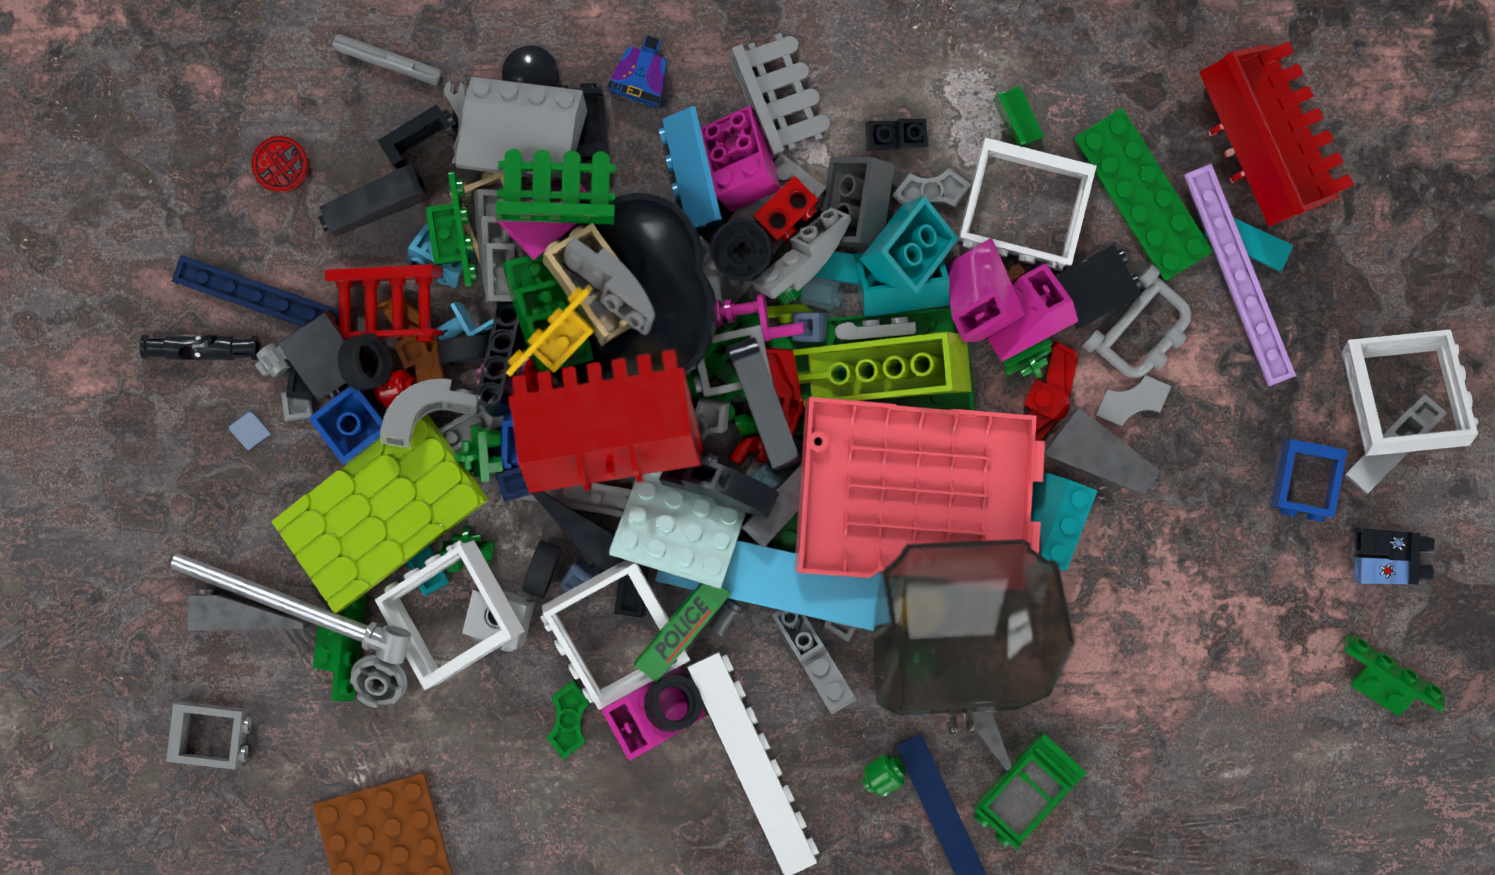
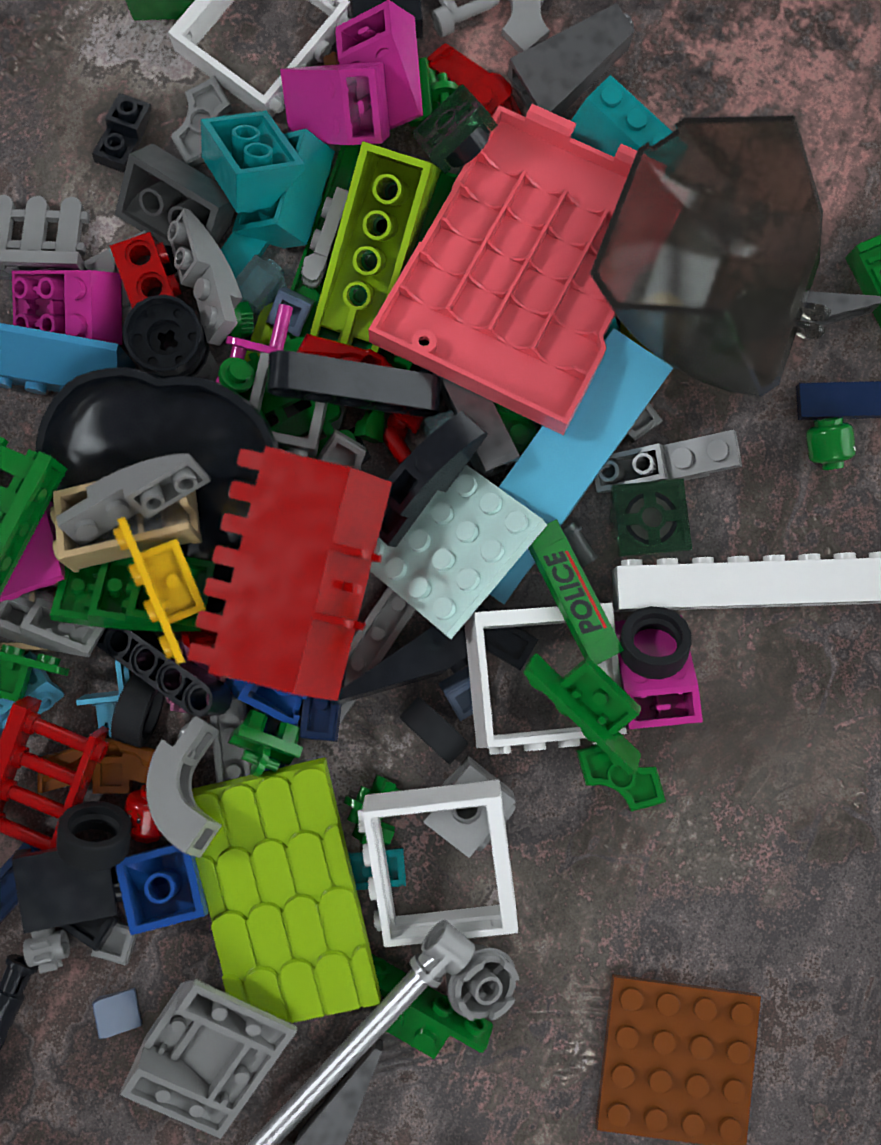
camera: 70 degrees left, 5 degrees down
none -> light grey slope [120,979,297,1139]
none -> green plate [218,357,255,393]
none -> clear green piece [412,84,498,175]
none -> green bracket [524,653,641,775]
none -> clear green piece [610,478,692,558]

